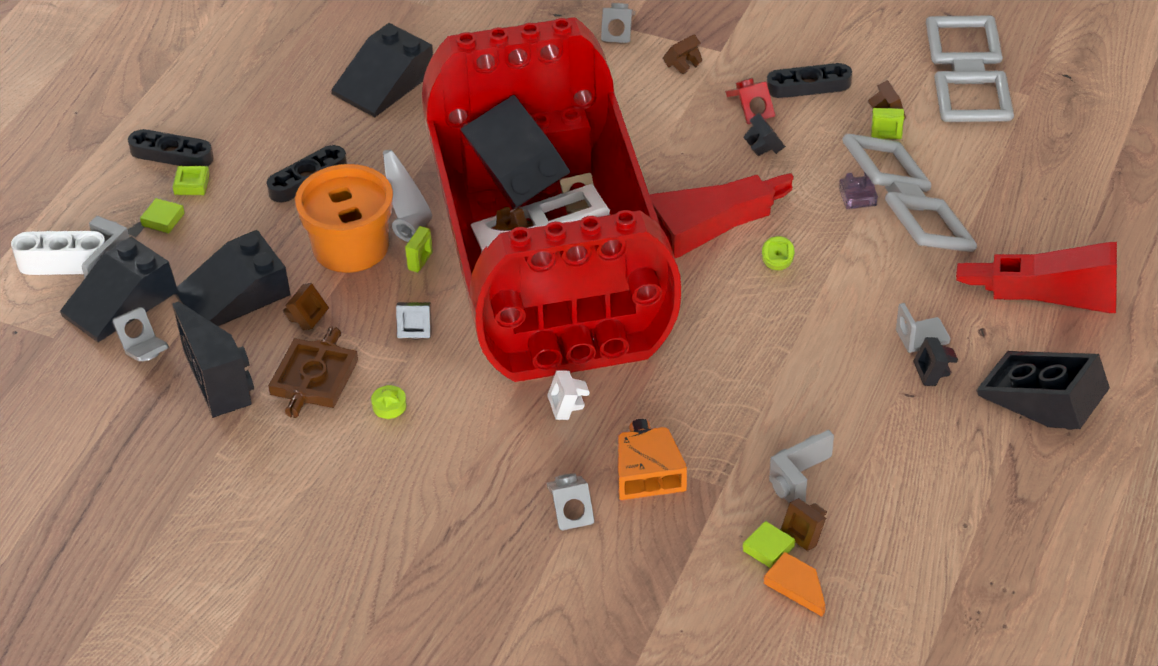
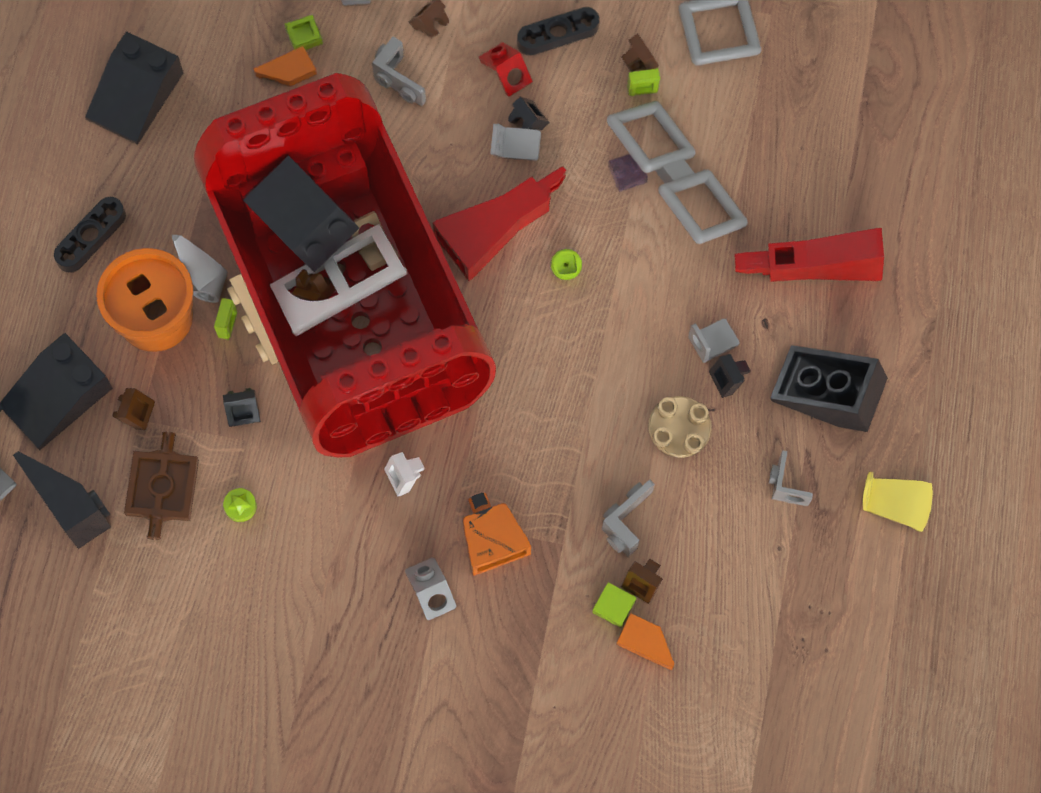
camera: 15 degrees left, 25 degrees up
none -> tan wing [227,274,278,365]
none -> light grey bracket [372,37,426,106]
none -> light grey bracket [491,124,541,161]
none -> tan dish [648,396,711,458]
none -> light grey bracket [769,450,813,506]
none -> light yellow piece [863,472,933,532]

